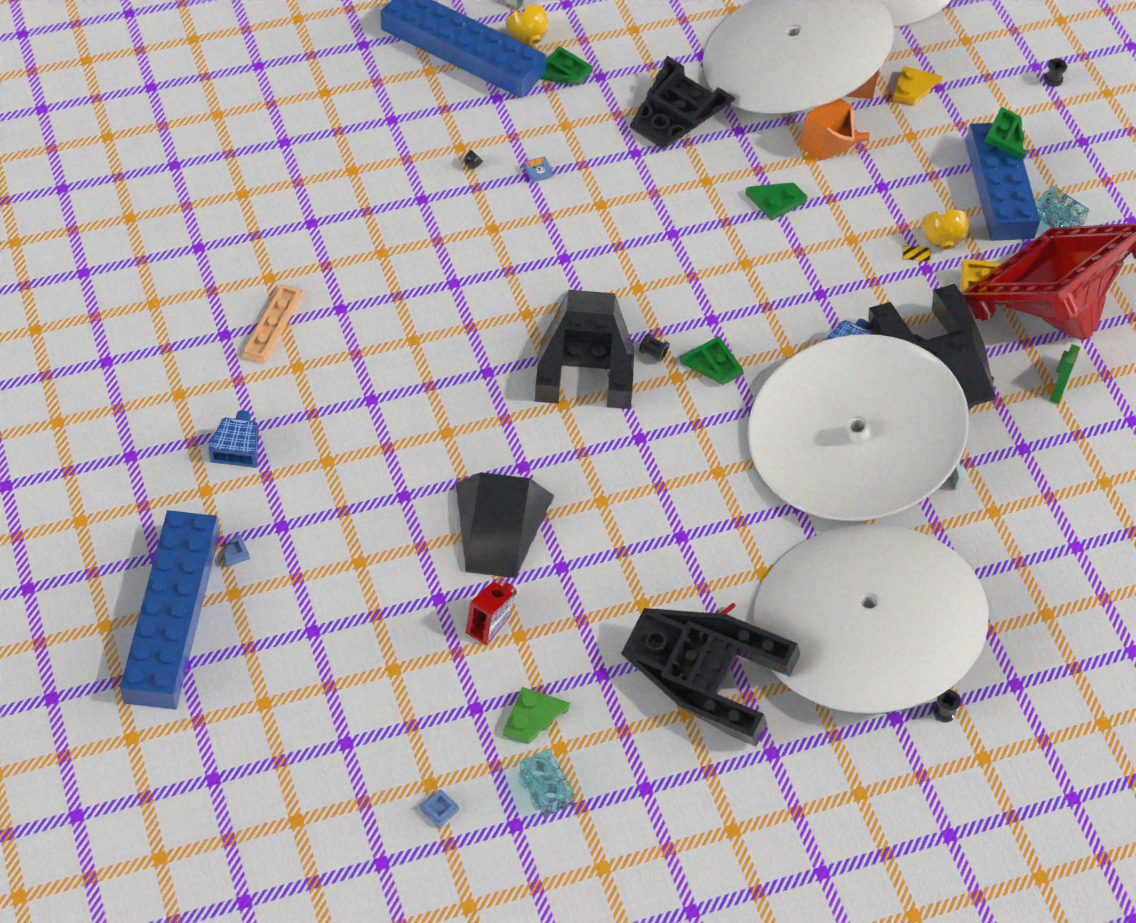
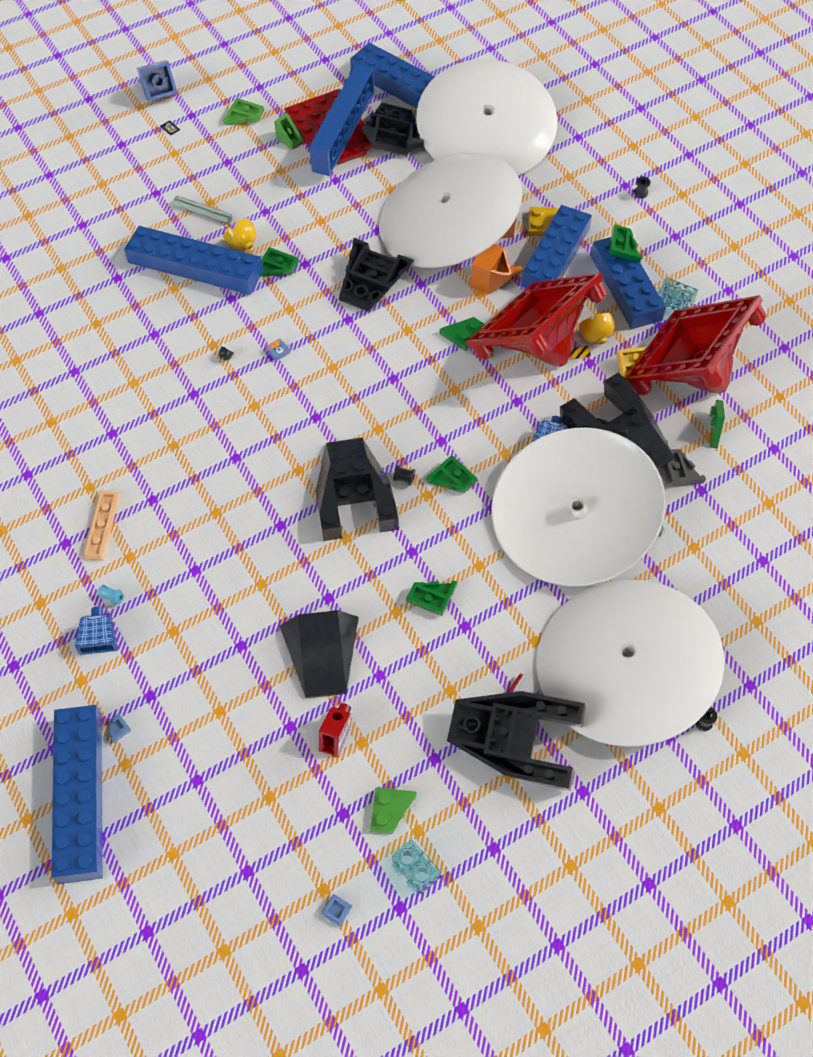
camera: 10 degrees left, 5 degrees up
none -> medium azure pin [97,585,124,605]
none -> green wing [406,581,457,616]
none -> red piece [466,272,607,367]
none -> blue brick [521,205,592,288]
none -> dark grey wing [664,449,706,485]

